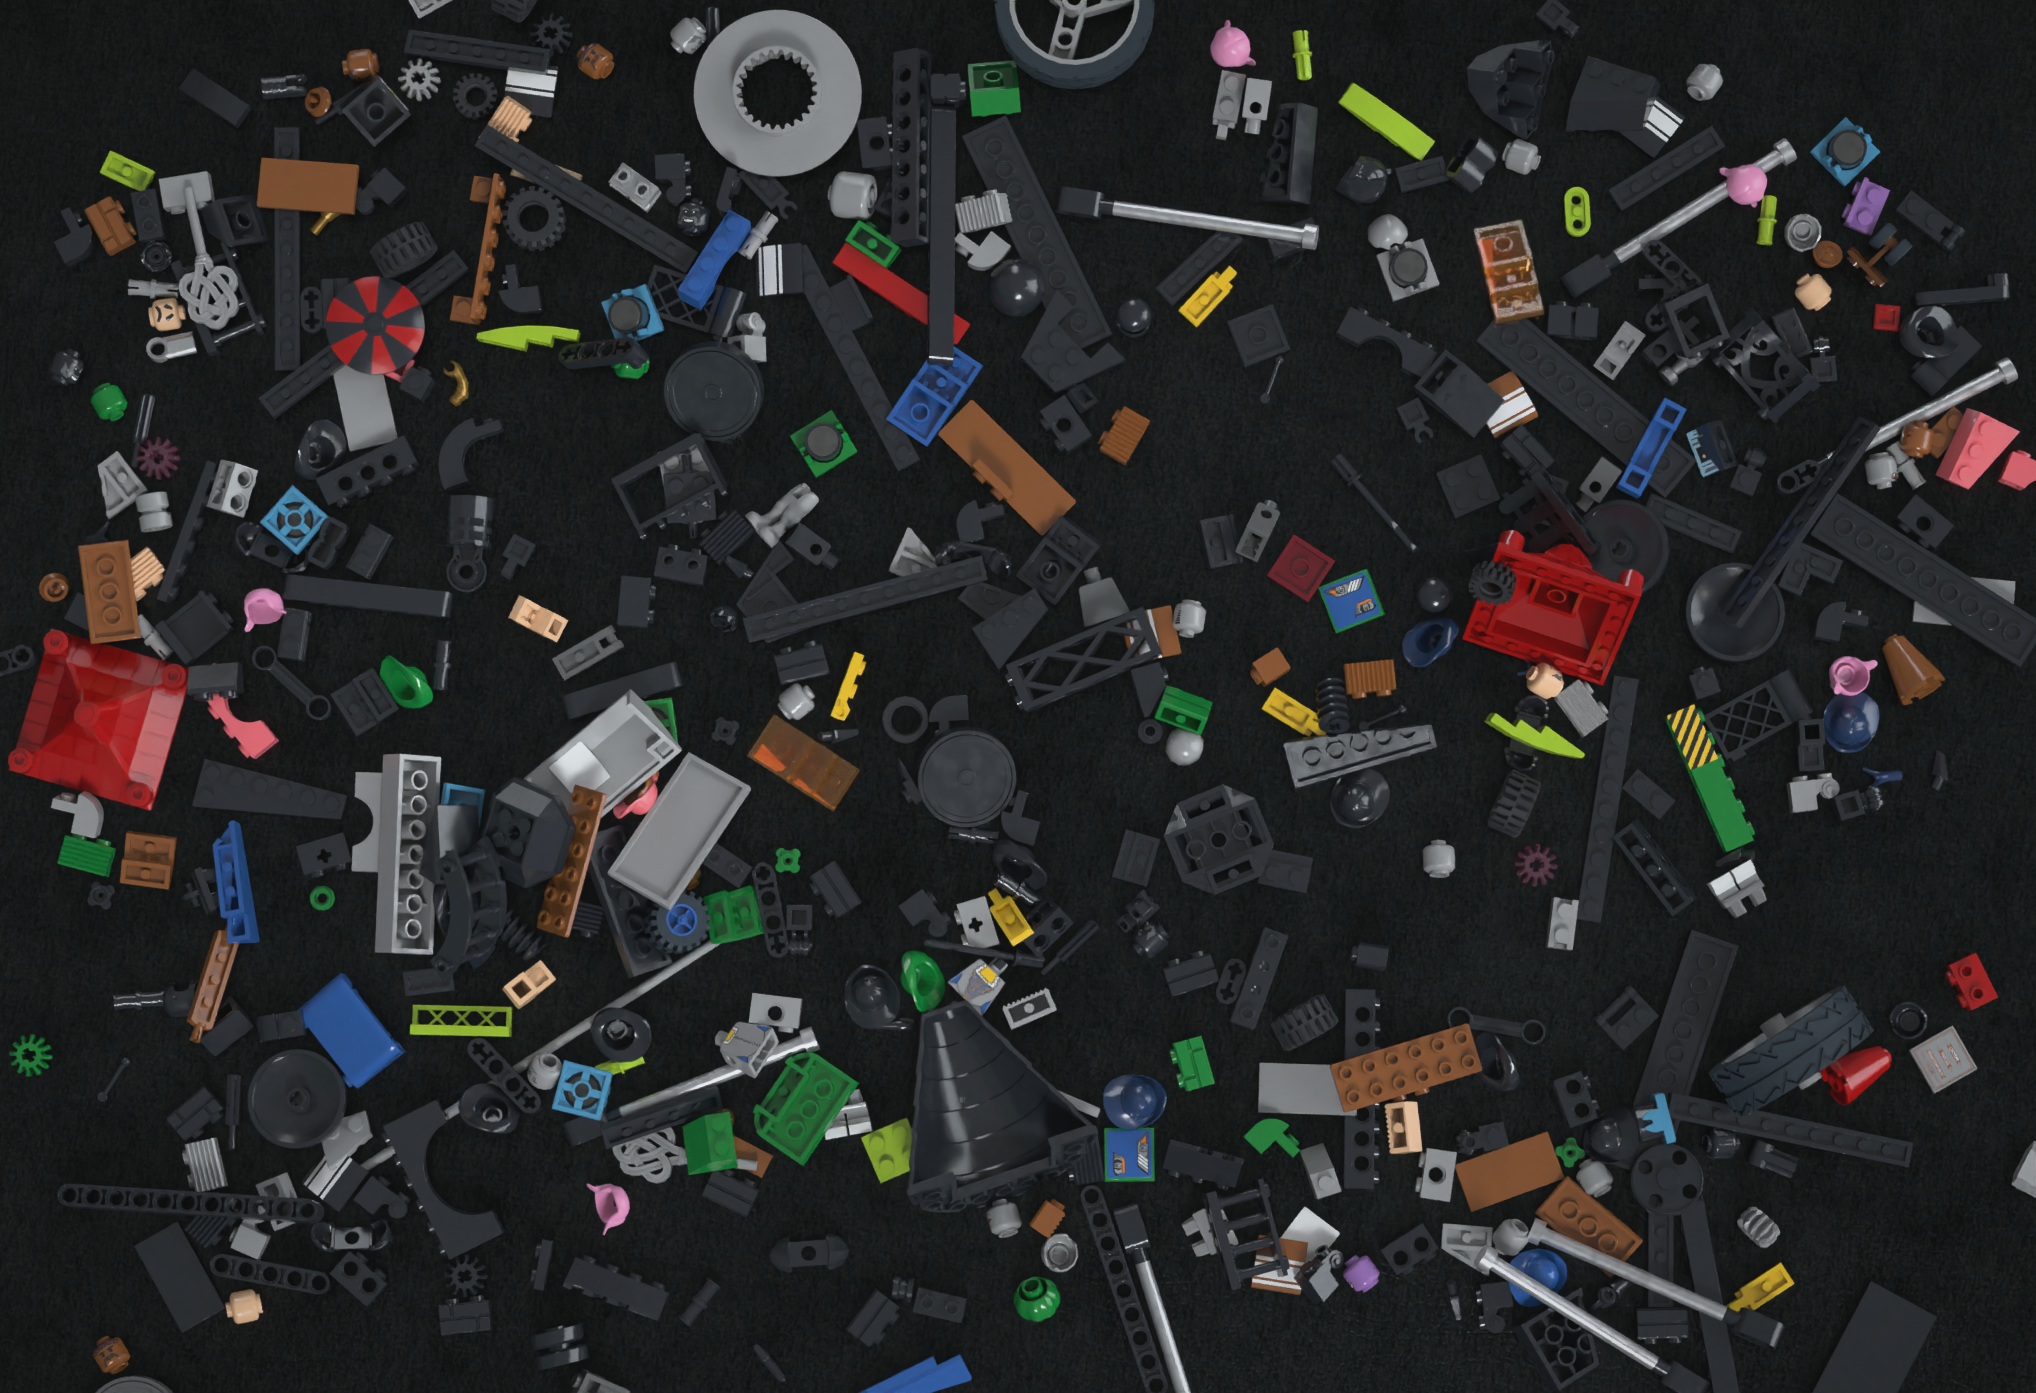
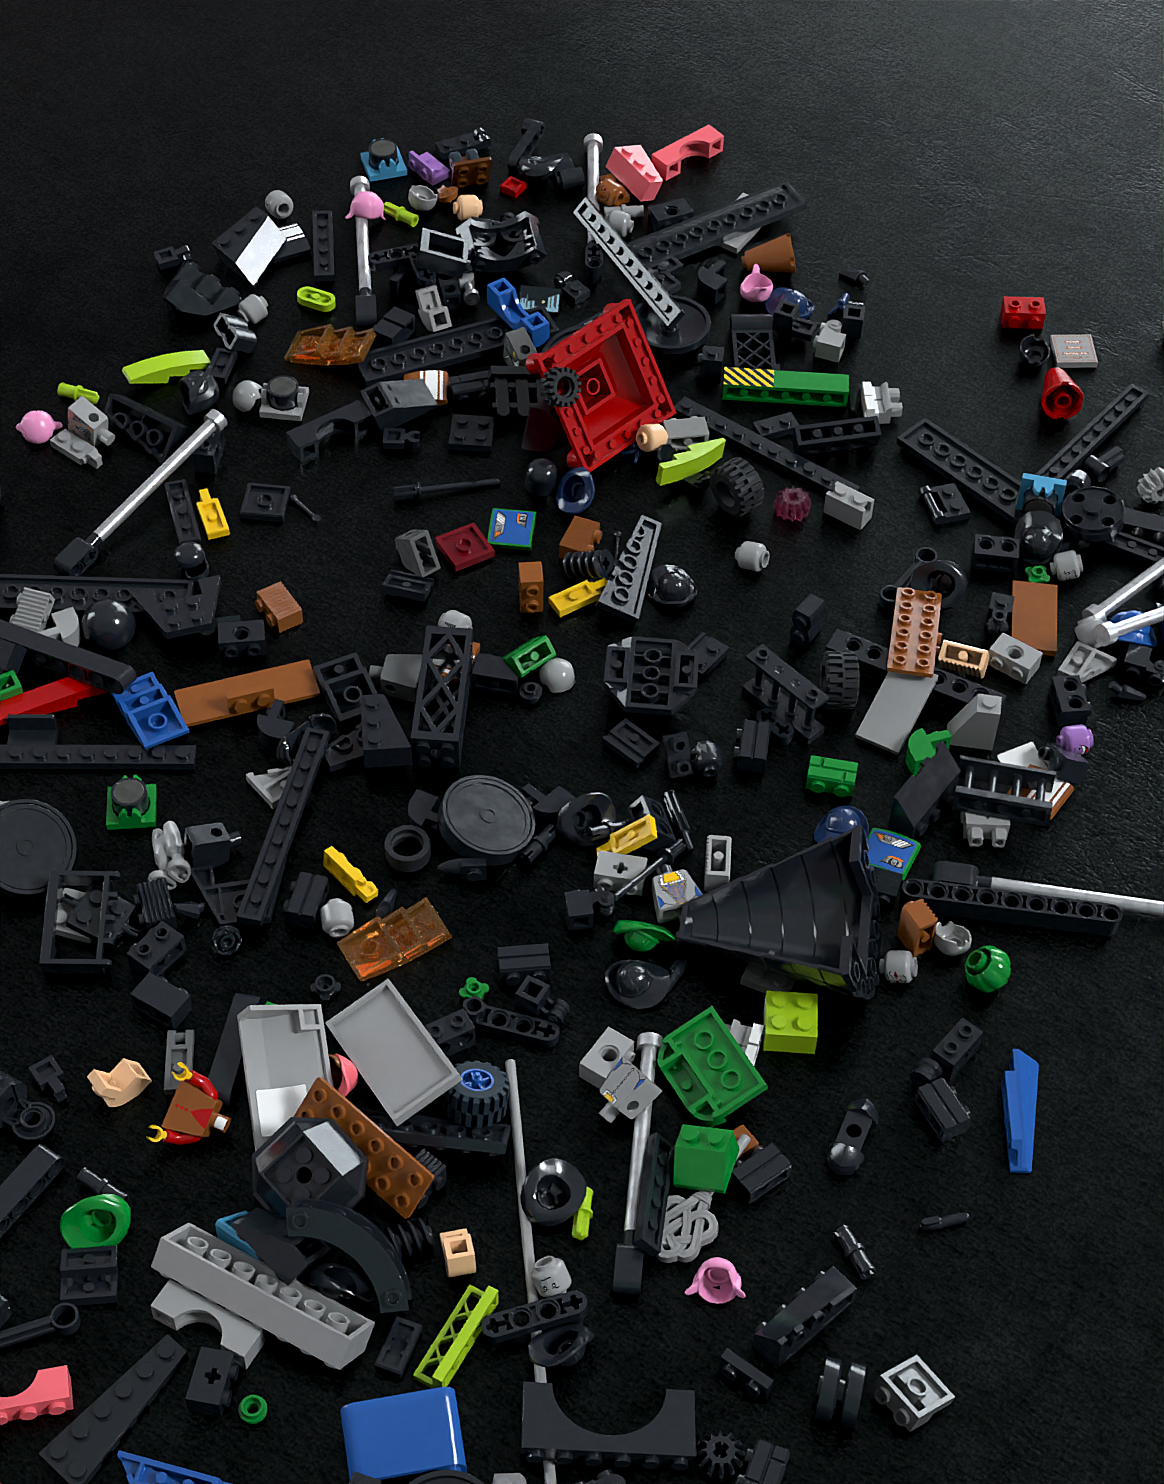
camera: 70 degrees left, 35 degrees down
dark azure piece [552,1060,613,1121] -> none
green slope [703,885,764,944] -> none
dark orange tile [1535,1175,1643,1278] -> none
black wheel [1708,985,1874,1118] -> none
none -> torso [146,1062,231,1145]

